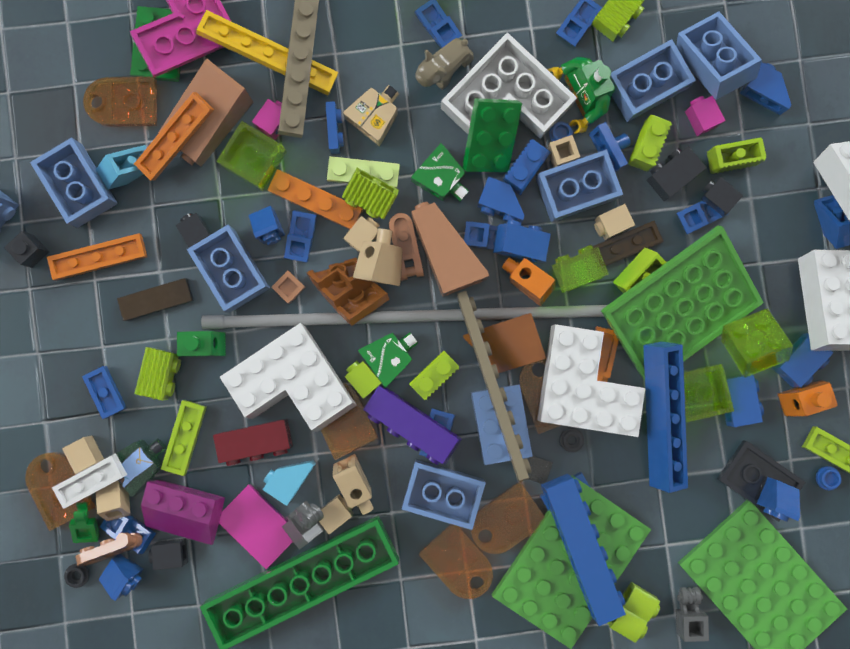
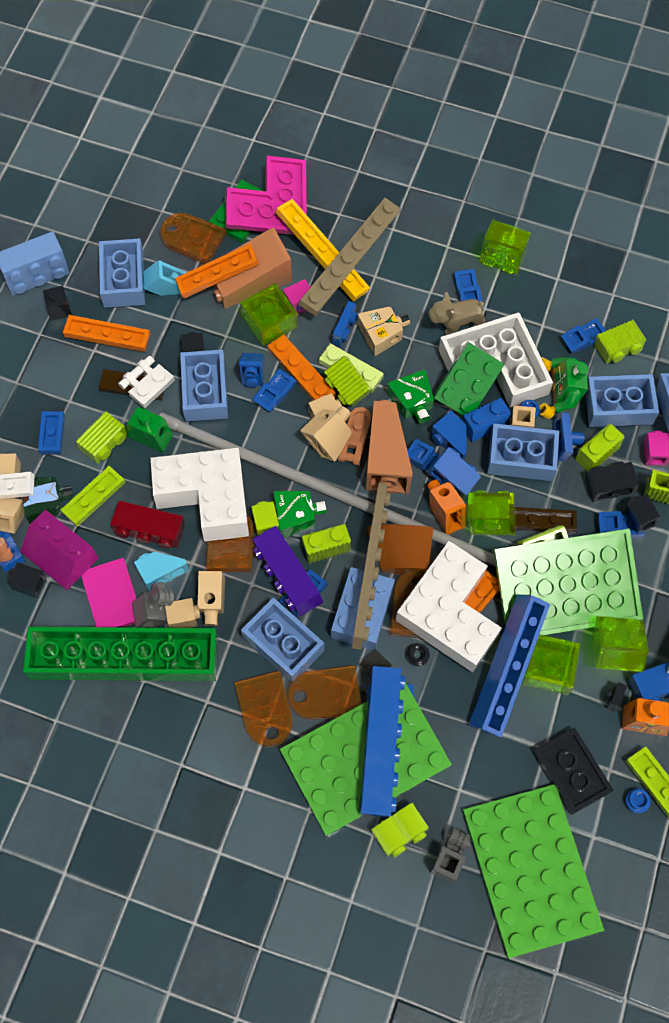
camera: 30 degrees right, 20 degrees down
nougat plate [271,271,306,304] -> none
dark orange slope [307,258,389,326] -> none
tan brick [594,204,635,240] -> none
blue brick [718,374,764,427] -> none
blue slope [757,477,800,522] -> none
none -> white plate [118,356,175,409]
none -> black plate [605,682,627,712]

